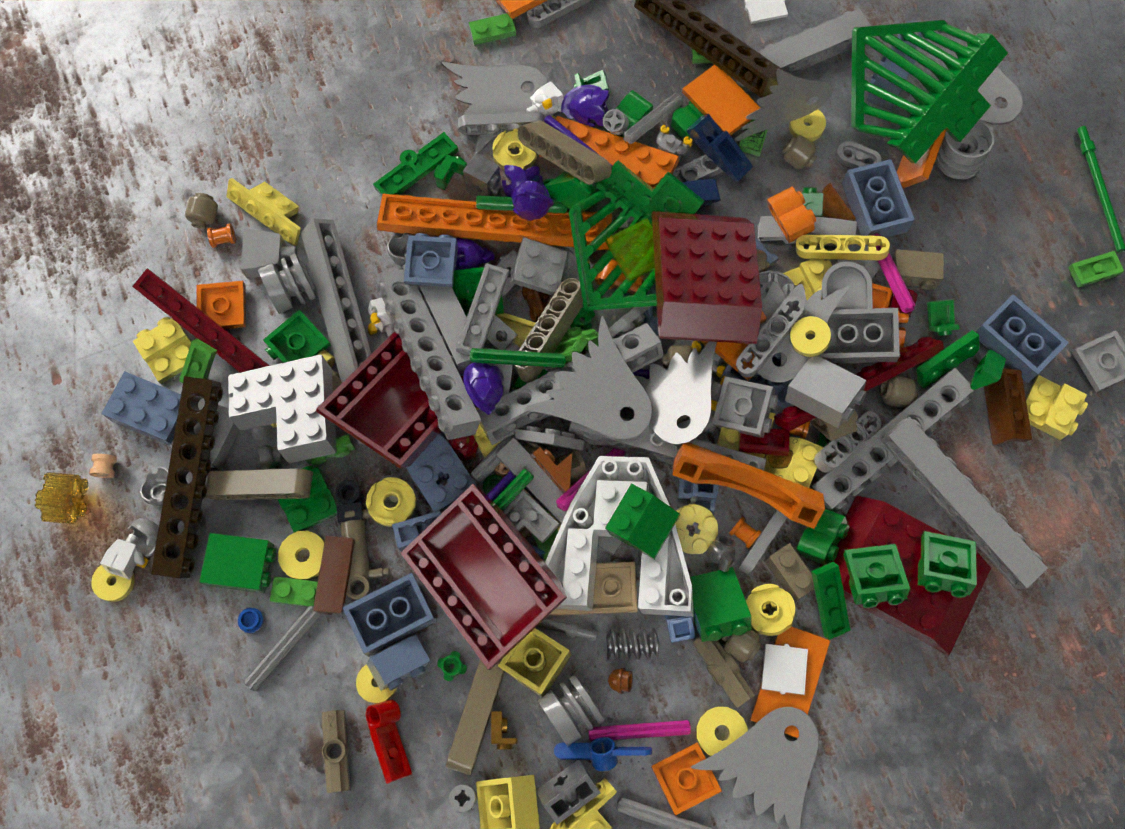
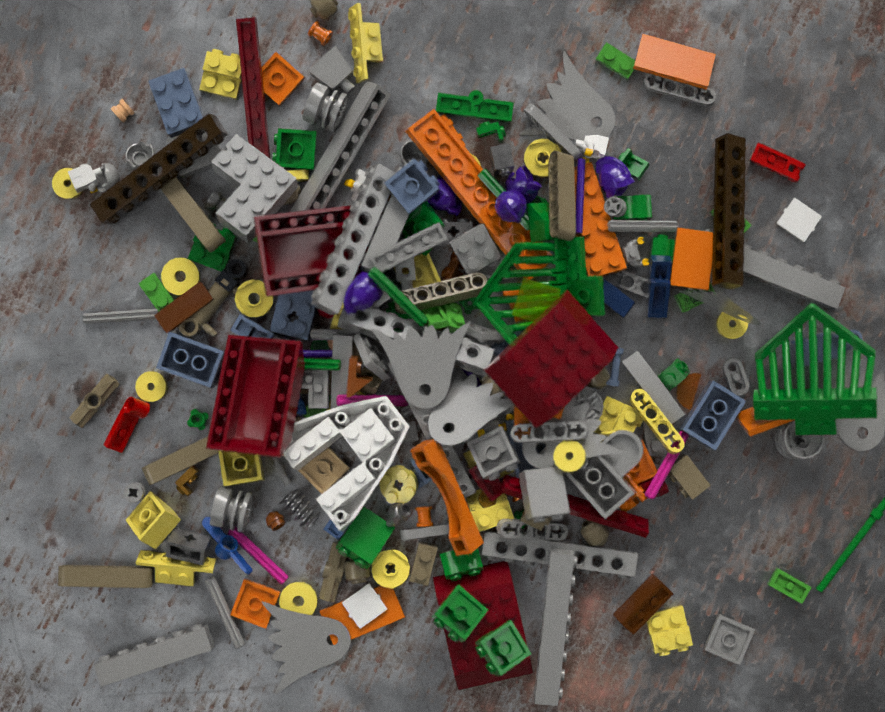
camera: 45 degrees right, 15 degrees up
clear yellow brick [35,472,88,524] -> none
bright green plate [179,339,217,383] -> none
green brick [199,533,276,593] -> none
blue plate [238,607,264,633] -> none
sand blue brick [367,634,430,691] -> none
green slope [605,483,680,560] -> none
orange brick [767,187,816,243] -> none
dark tan head [782,135,817,170] -> none
green plate [811,562,851,640] -> none
green plate [917,330,979,388] -> none
green bracket [927,299,960,335] -> none
green slope [970,350,1006,390] -> none
sand blue brick [976,294,1069,383] -> none

